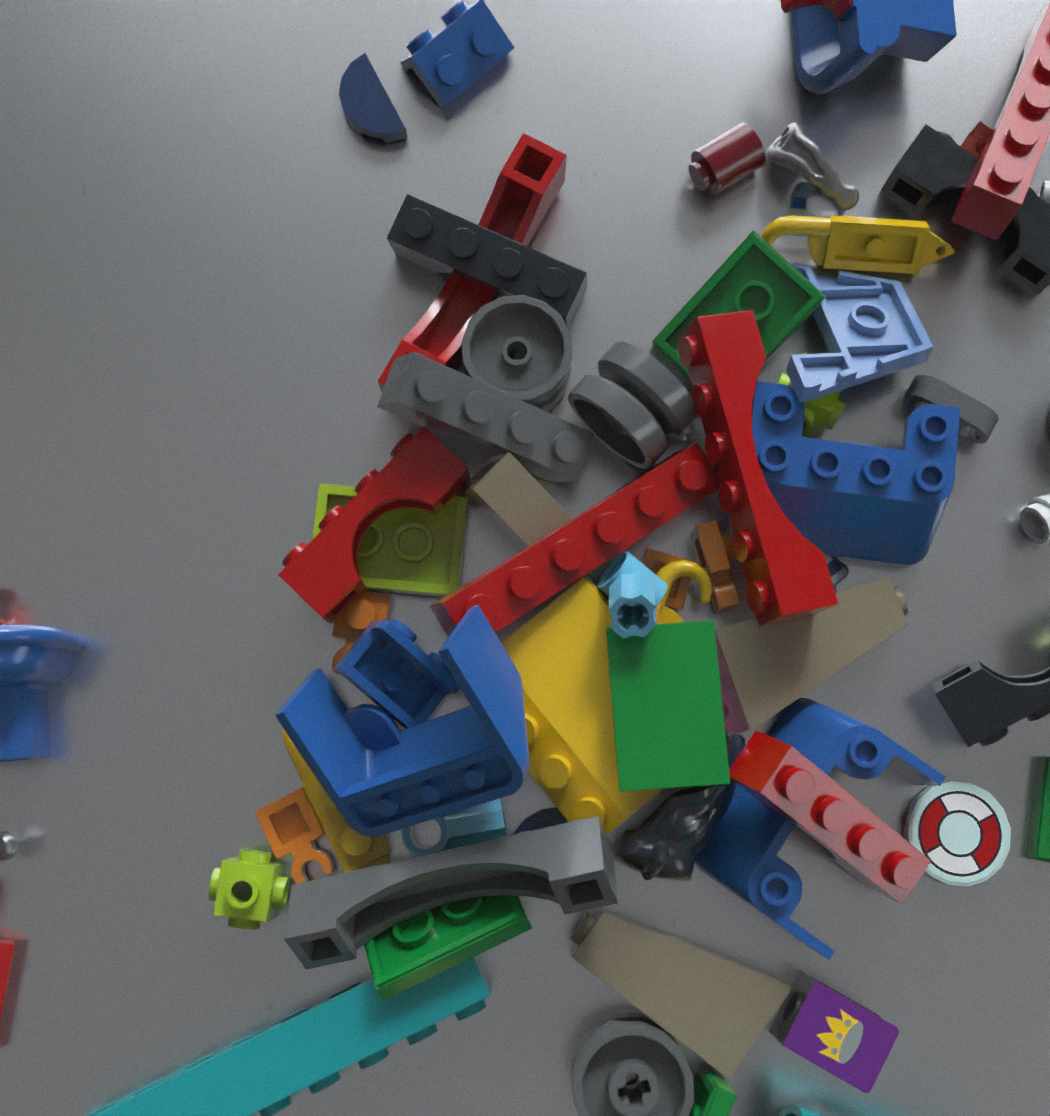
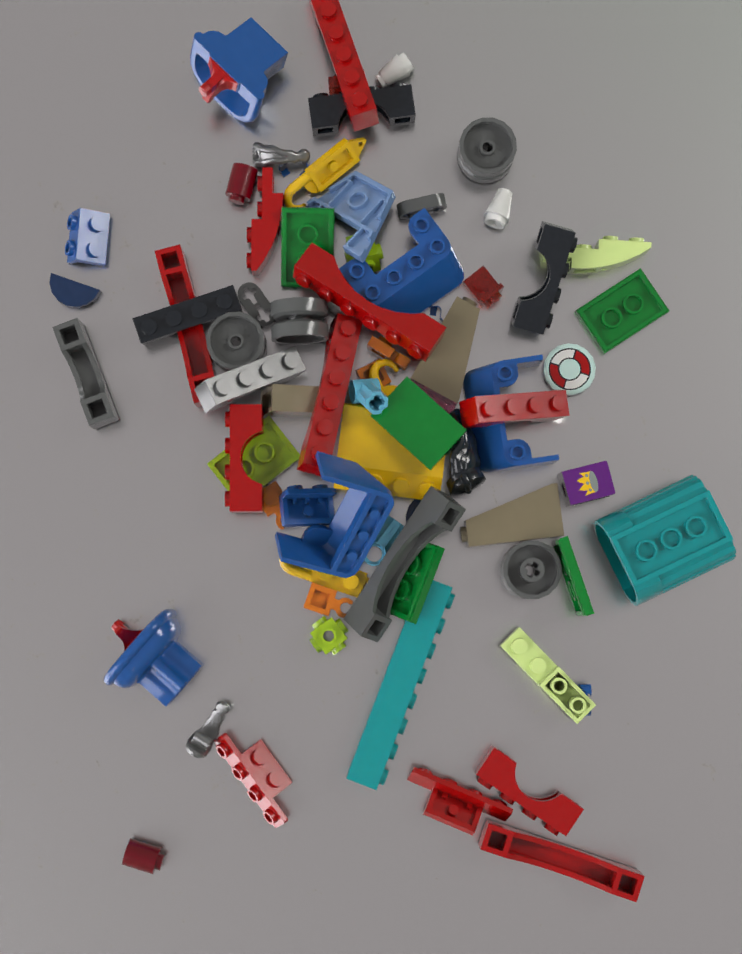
camera: 45 degrees left, 5 degrees up
none -> dark grey arch [52,318,119,429]
none -> dark grey beam [238,282,276,329]
none -> red slope [246,167,284,276]
none -> clear red bracket [463,265,504,307]

